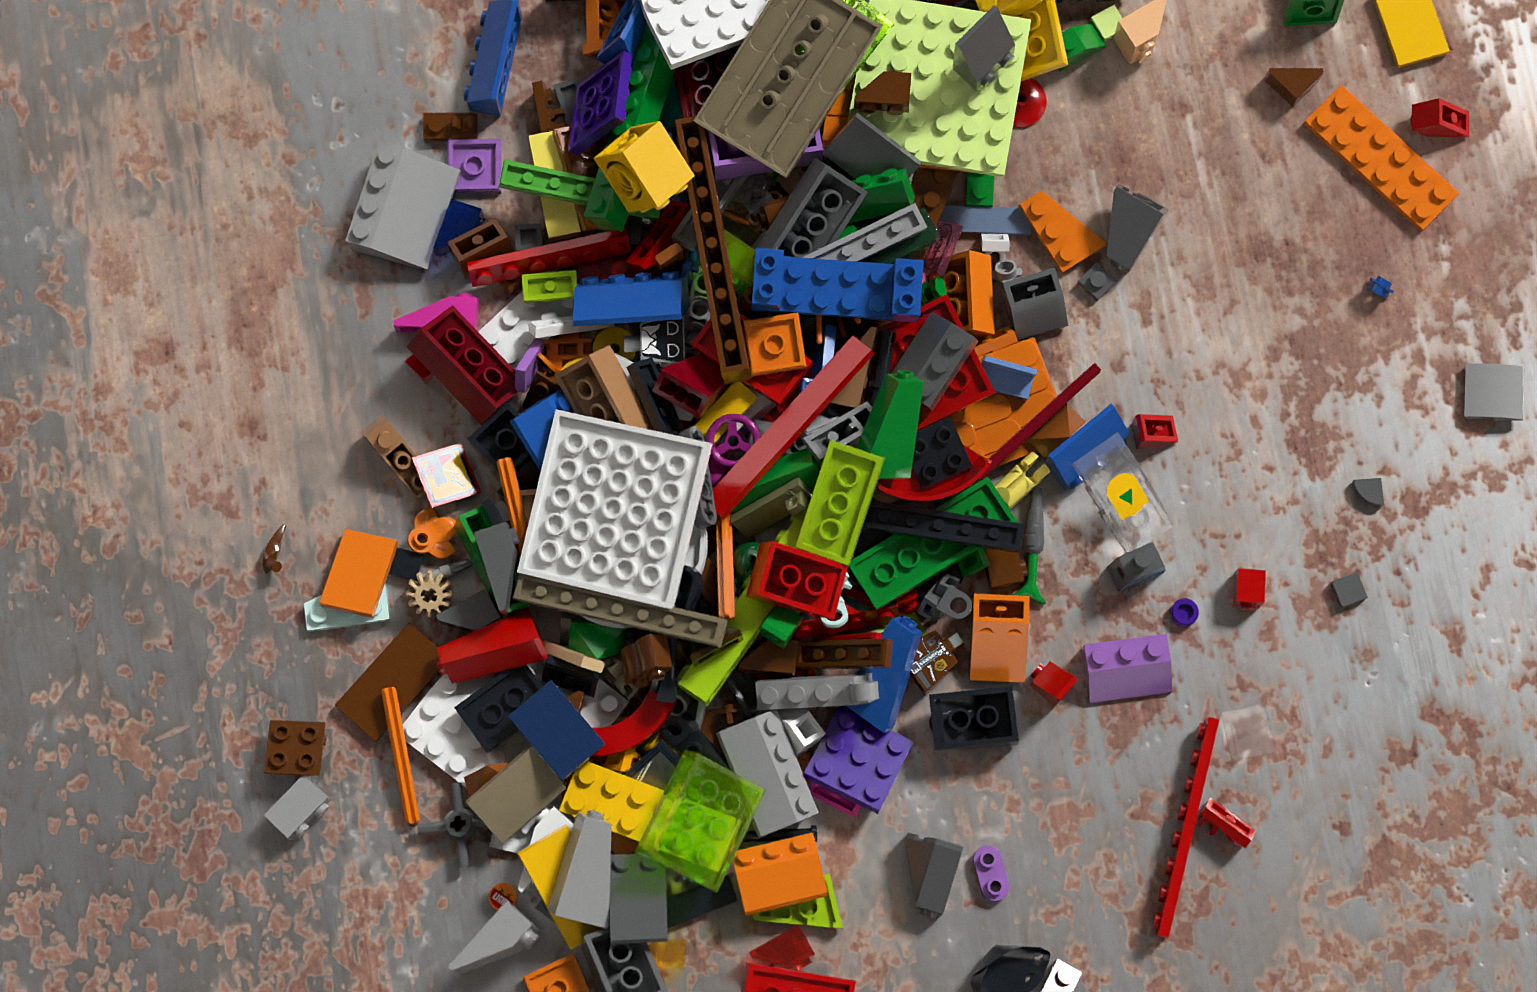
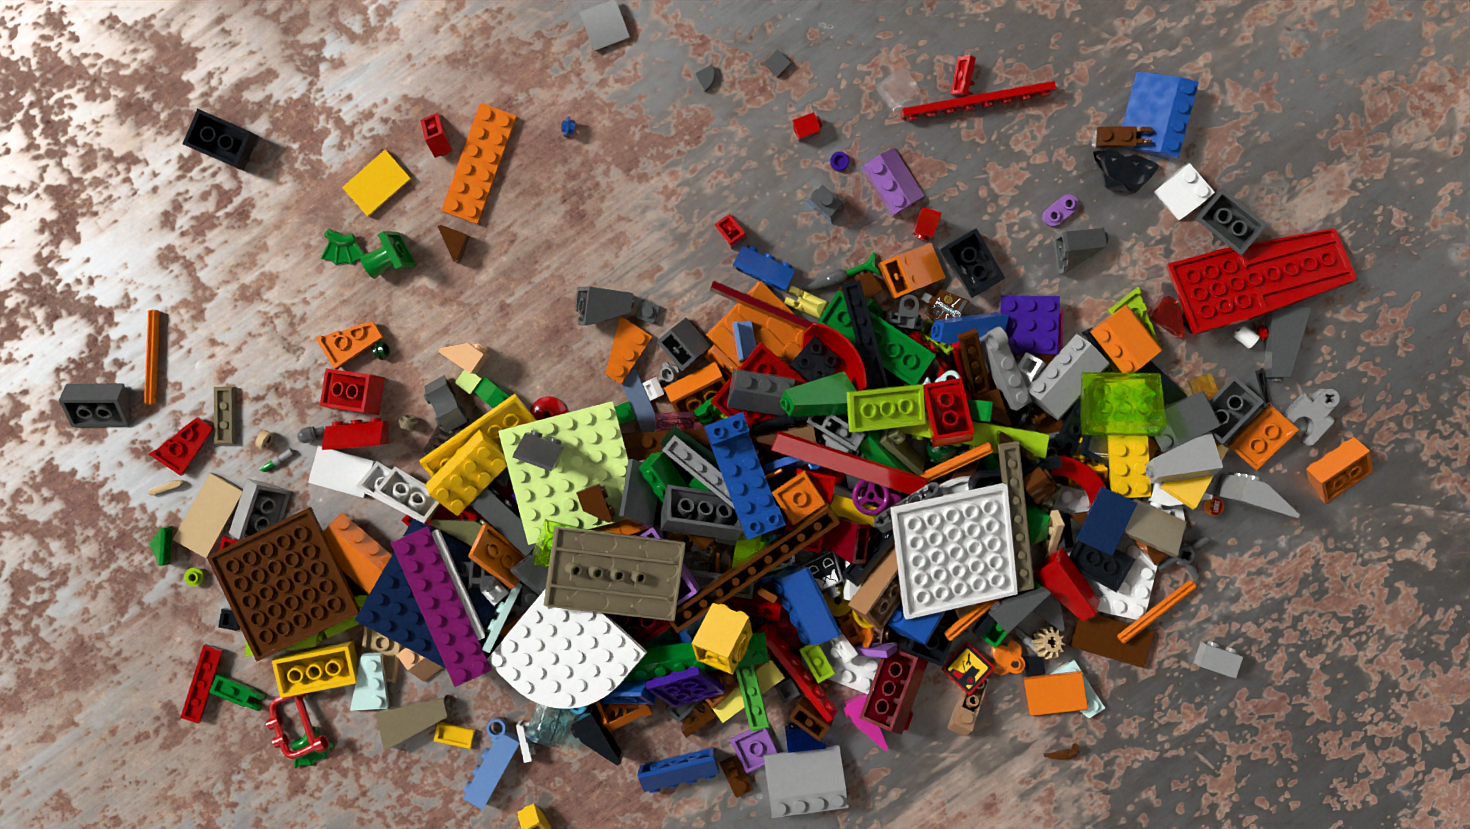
camera: 110 degrees left, 10 degrees up
reddish brown hinge [264,720,327,776] -> none
dark orange slope [1027,403,1086,459] -> none
clear slope [1072,432,1174,553] -> none

